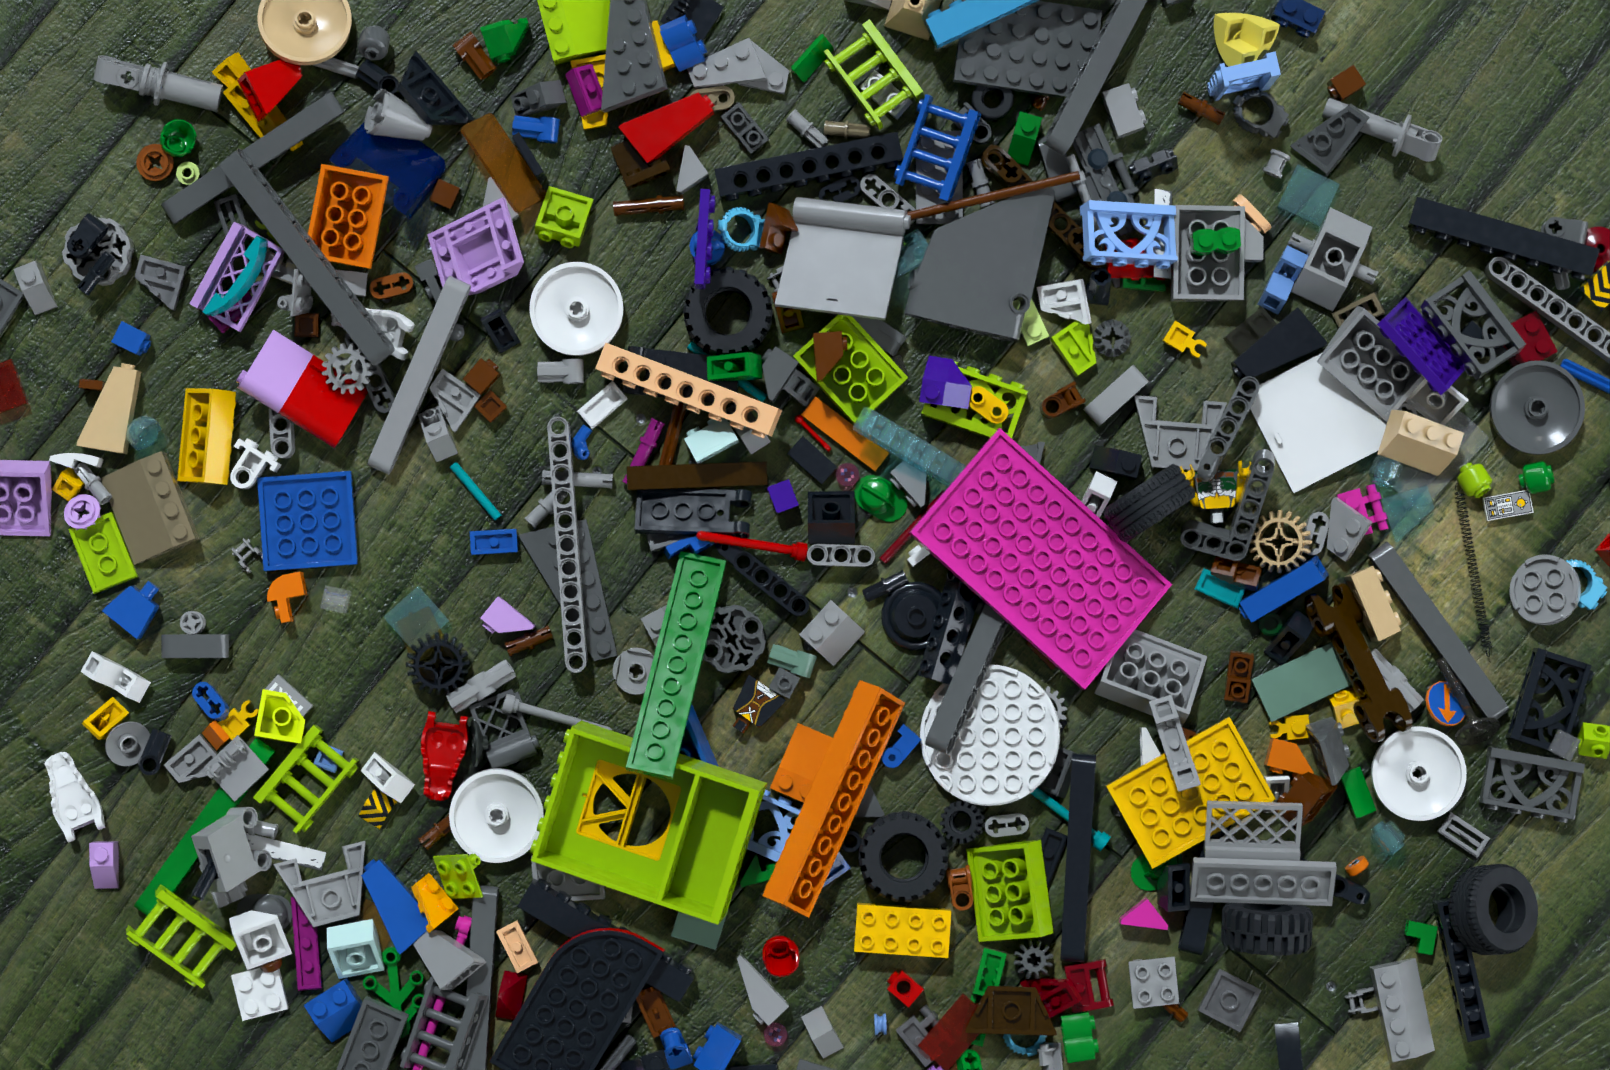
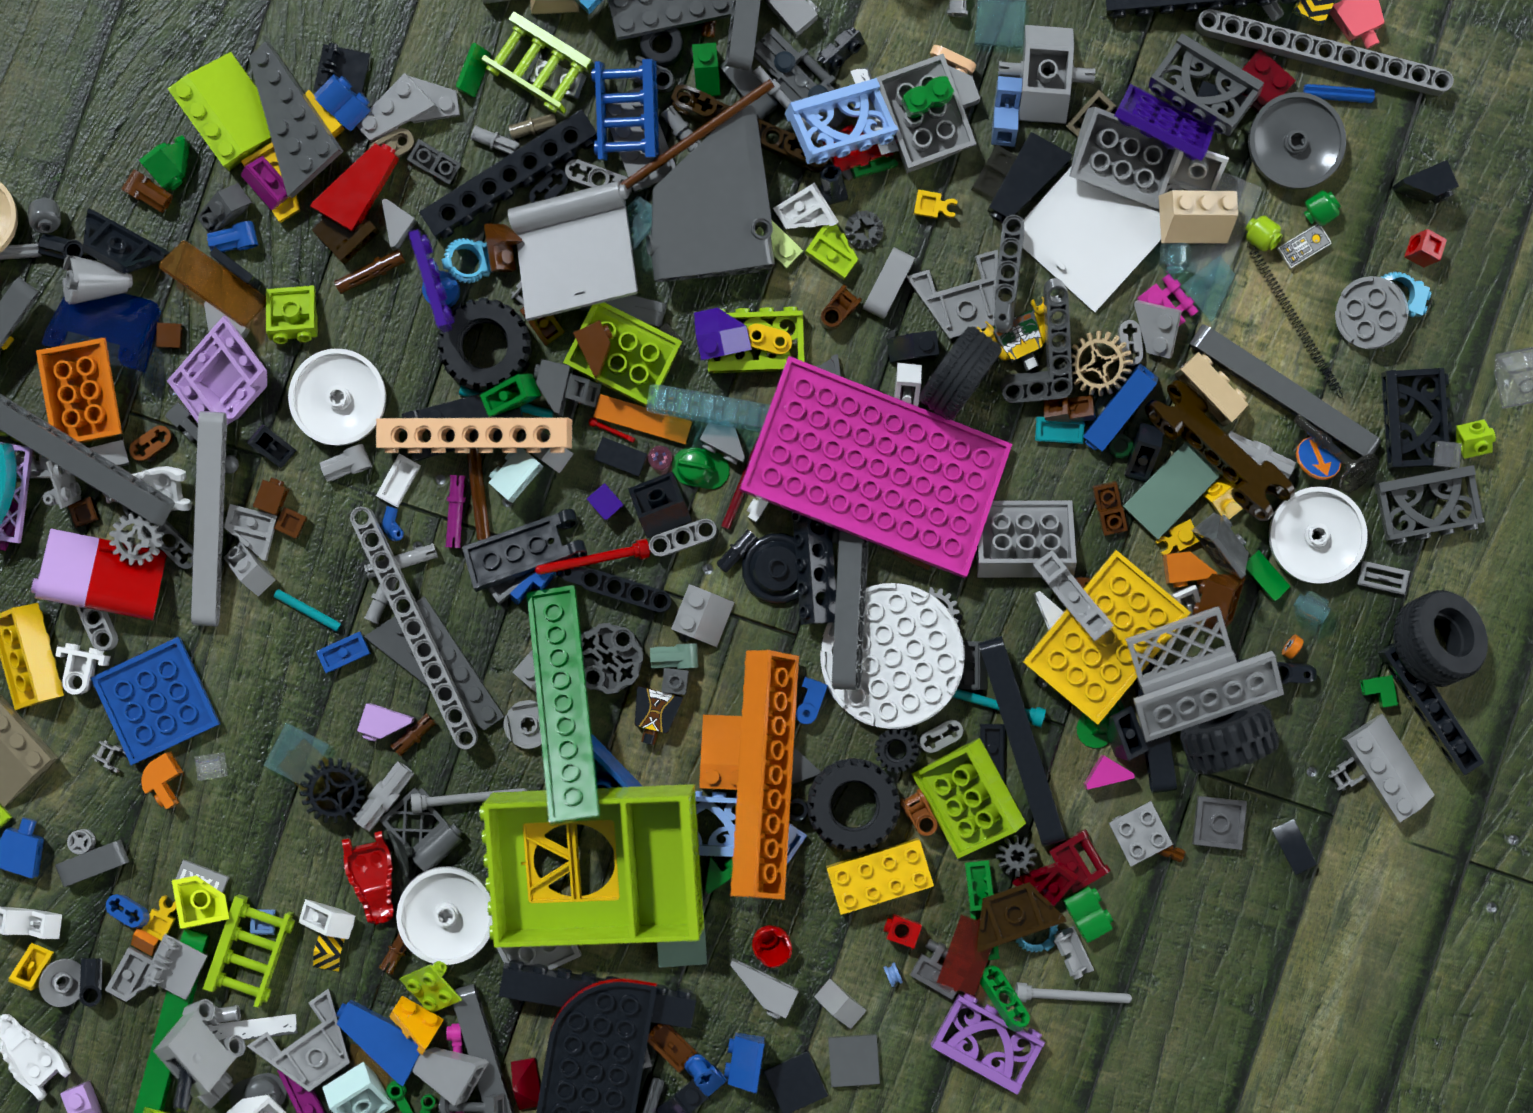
camera: 25 degrees left, 0 degrees up
light nougat plate [496,920,539,973] -> none
dark brown tile [626,461,768,490] -> none
clear pink tile [764,1022,787,1046] -> none

